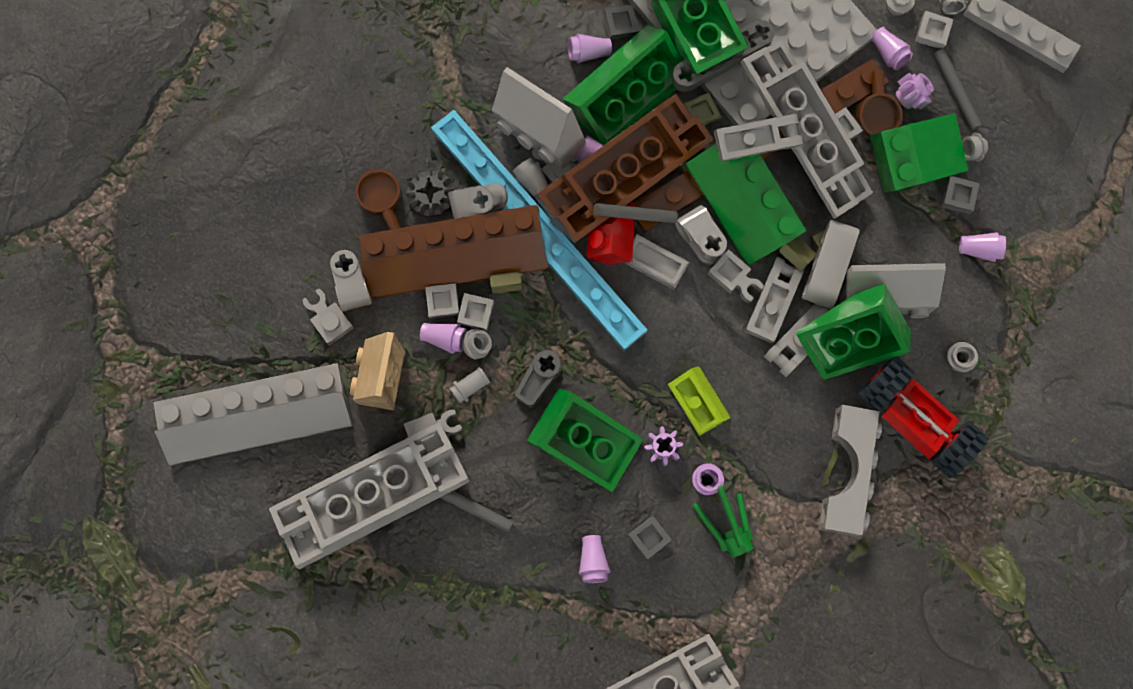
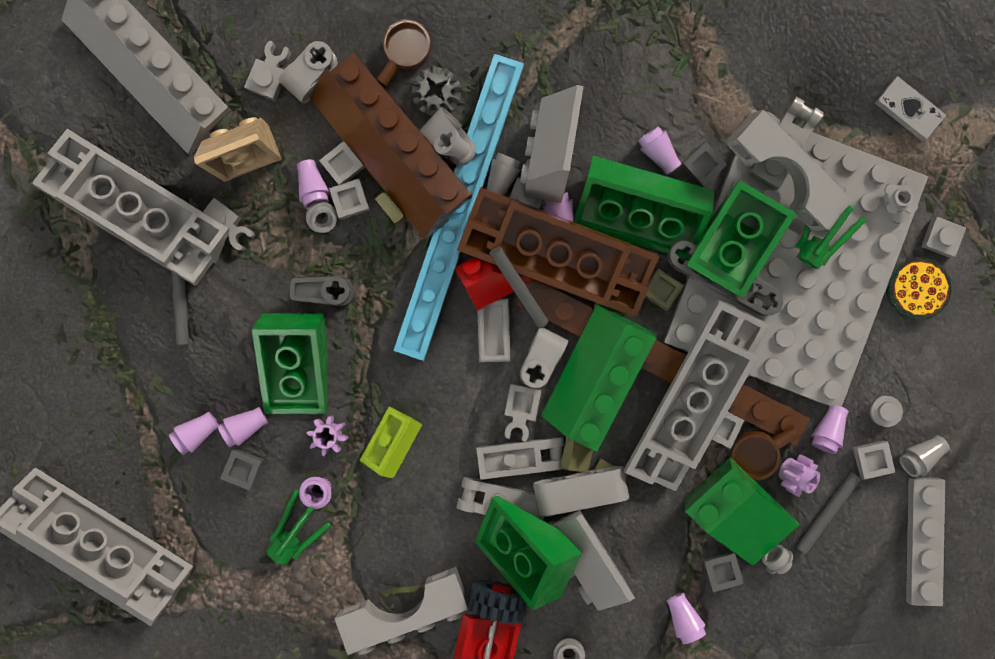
camera: 65 degrees right, 10 degrees up
light grey pin [449,367,490,403] -> none
light grey plate [714,114,804,162] -> none
none -> lavender cone [218,407,268,447]

